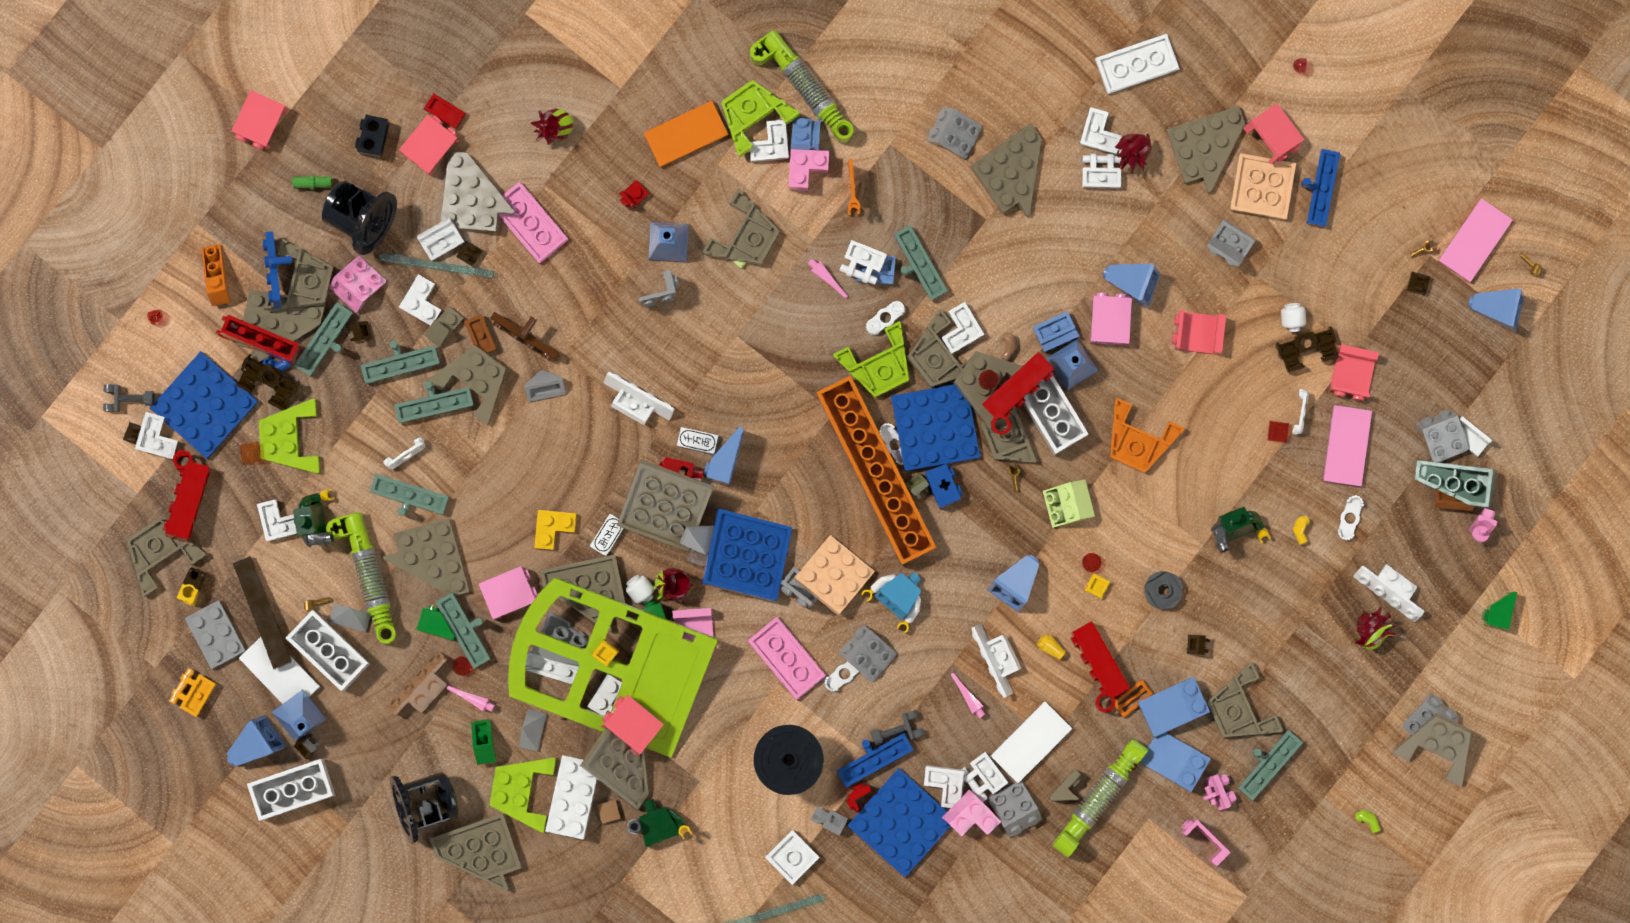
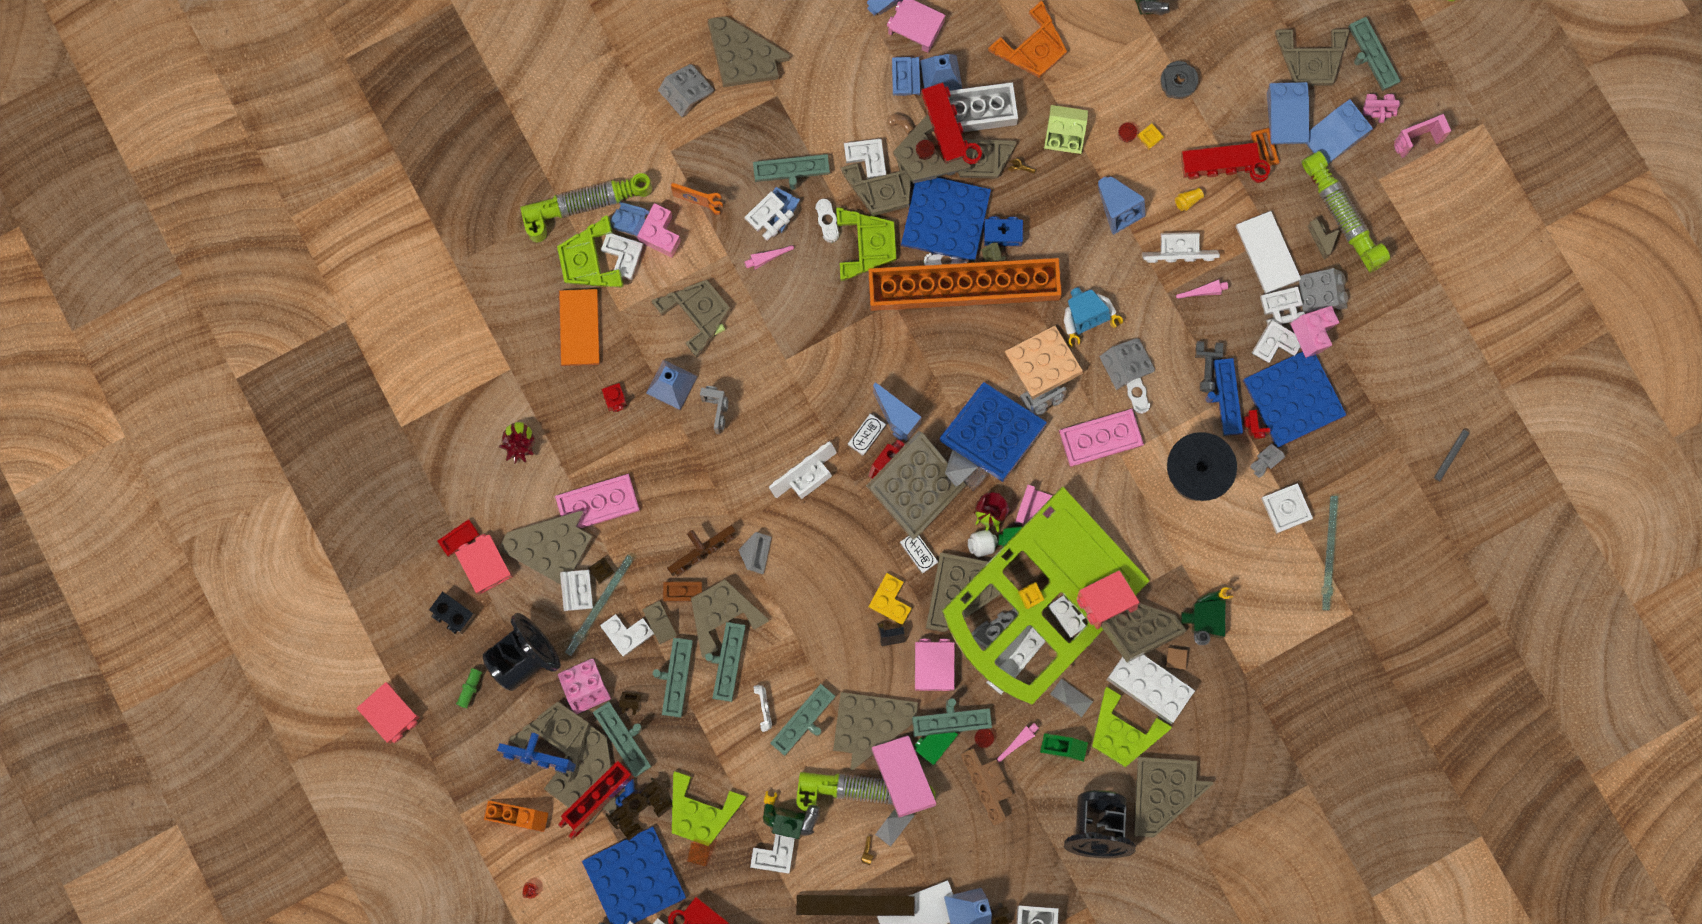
camera: 65 degrees left, 5 degrees down
white brick [286,610,371,692] -> none
dark brown tile [1187,635,1210,655] -> none
none -> bright pink tile [872,736,936,818]
none -> black tile [877,622,905,647]

